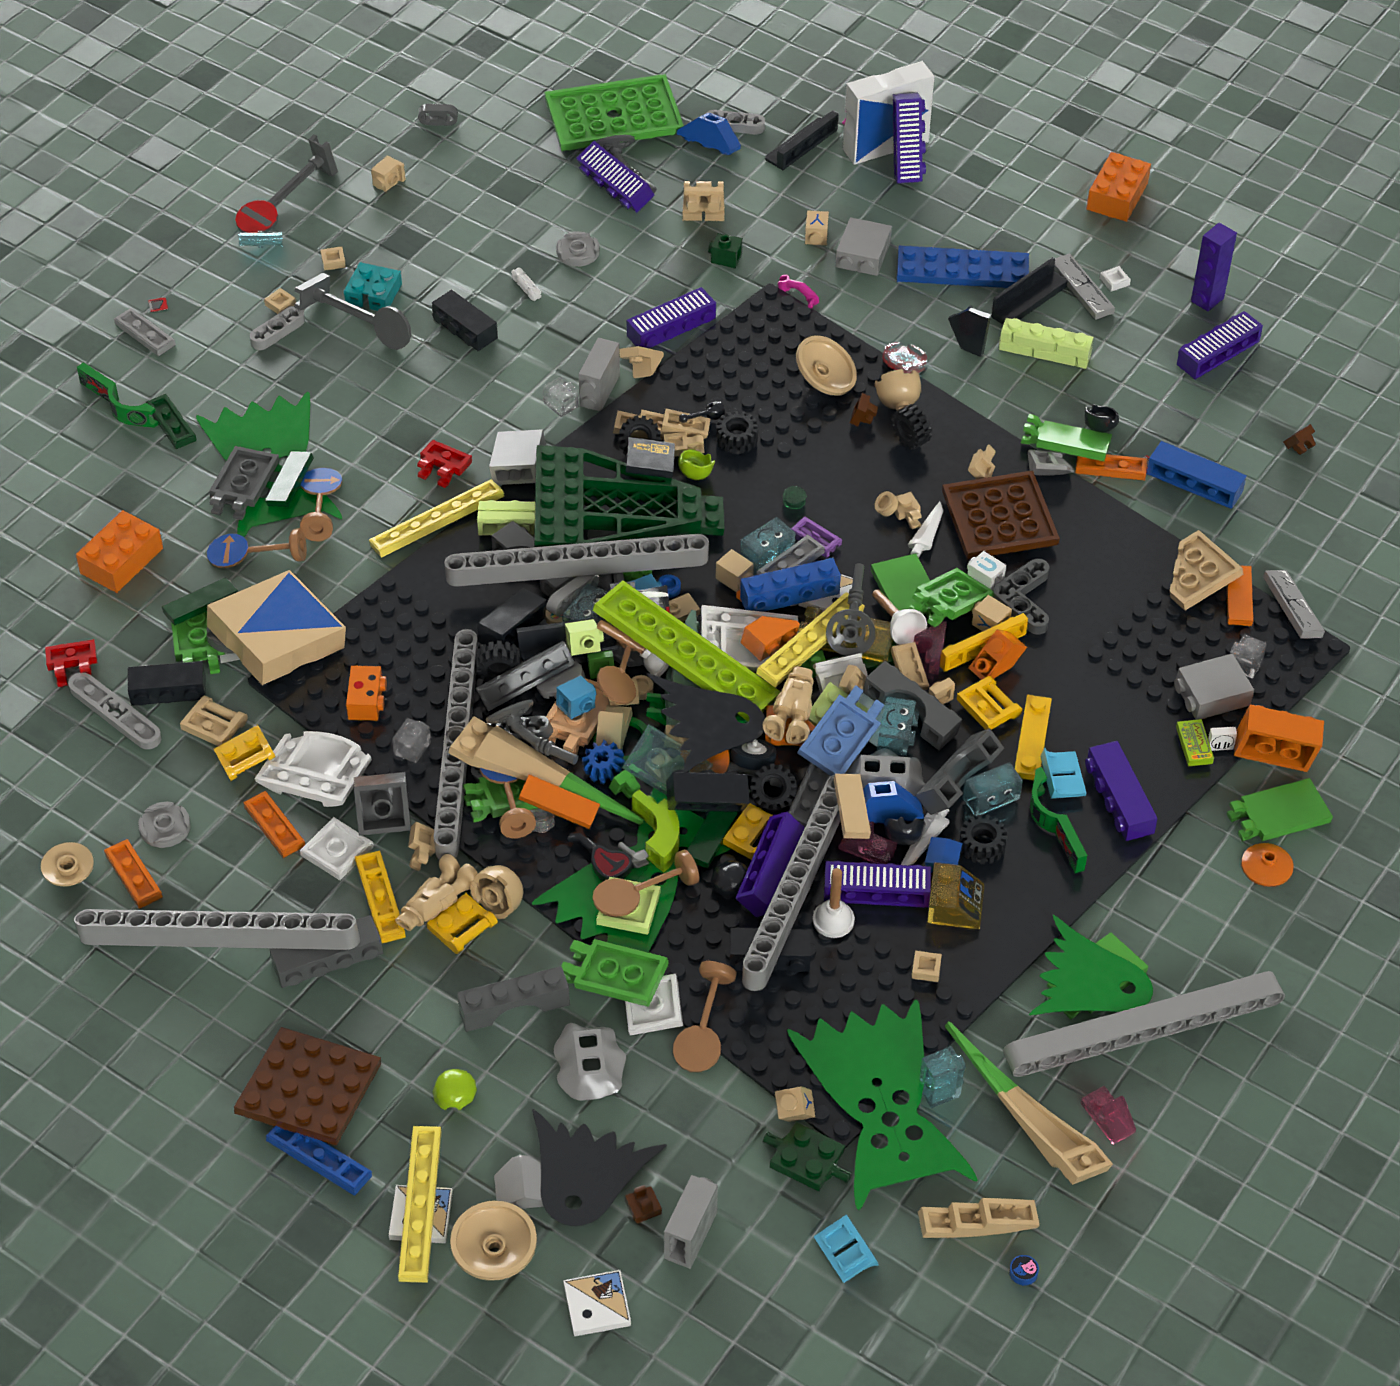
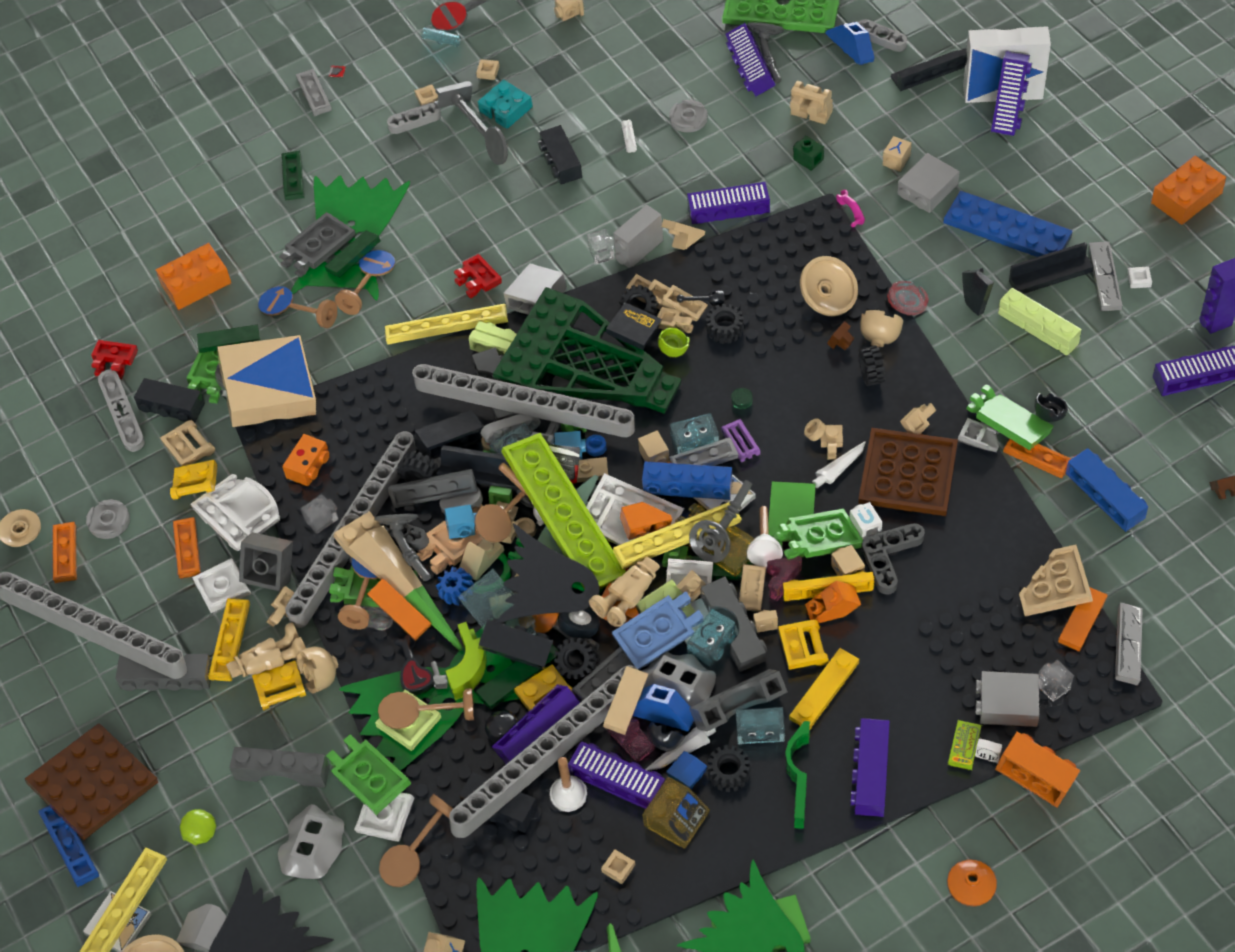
camera: 30 degrees right, 5 degrees up
green piece [77,362,158,428] -> none
yellowish green brick [565,619,604,656] -> none
bright green tile [609,764,641,799] -> none
medium azure piece [1040,748,1087,799] -> none
bright green tile [1227,778,1333,841] -> none

